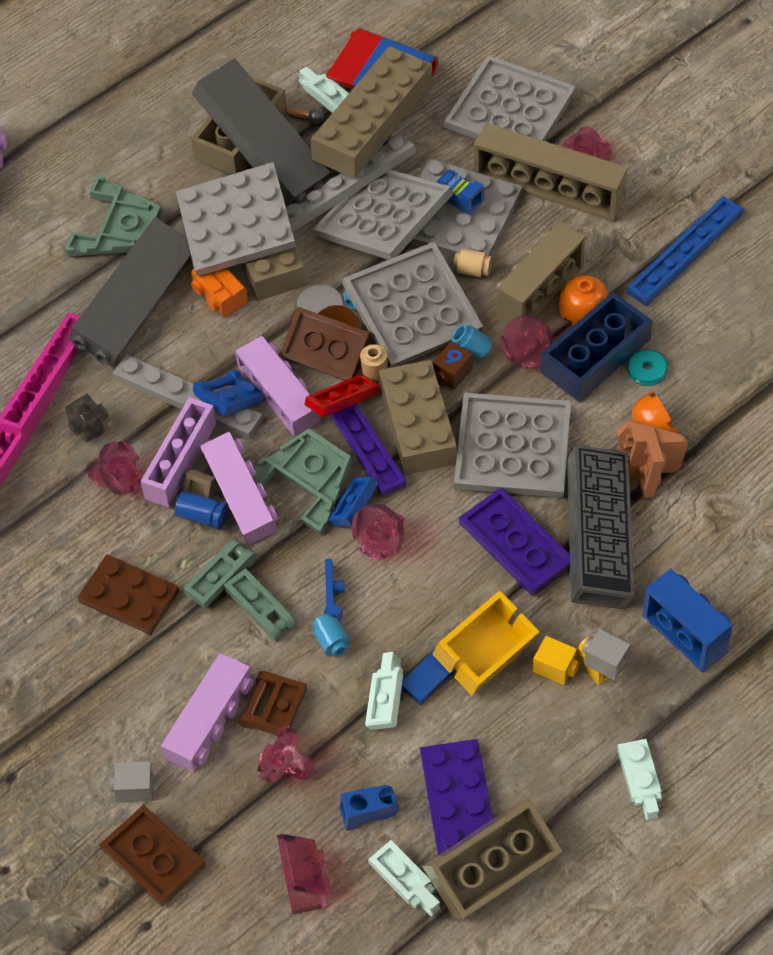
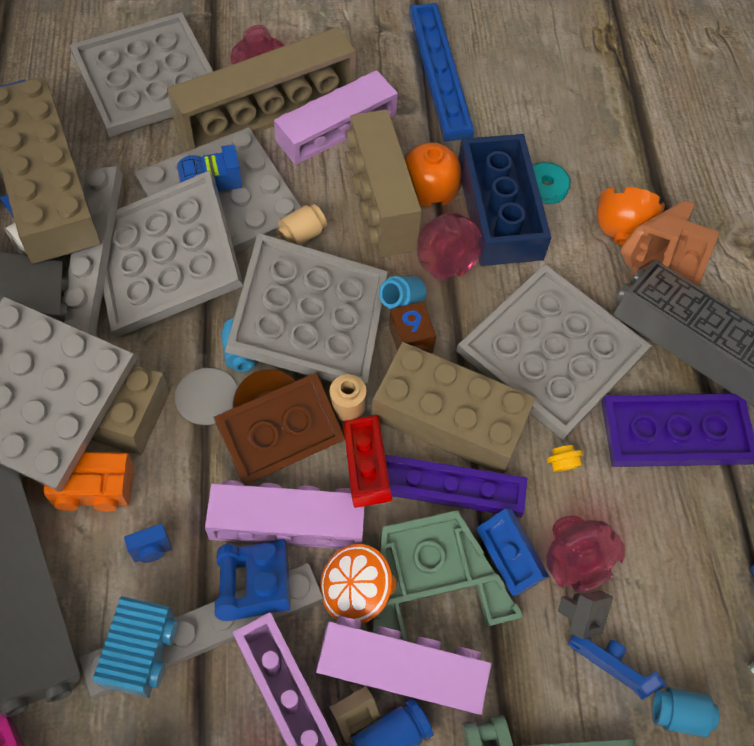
camera: 60 degrees left, 5 degrees up
none -> dark azure brick [93,596,178,698]
none -> blue plate [124,524,172,563]
none -> lavender brick [274,70,398,165]
none -> dish [320,544,397,625]
none -> yellow plate [546,445,584,472]
none -> dark grey tile [558,590,613,639]

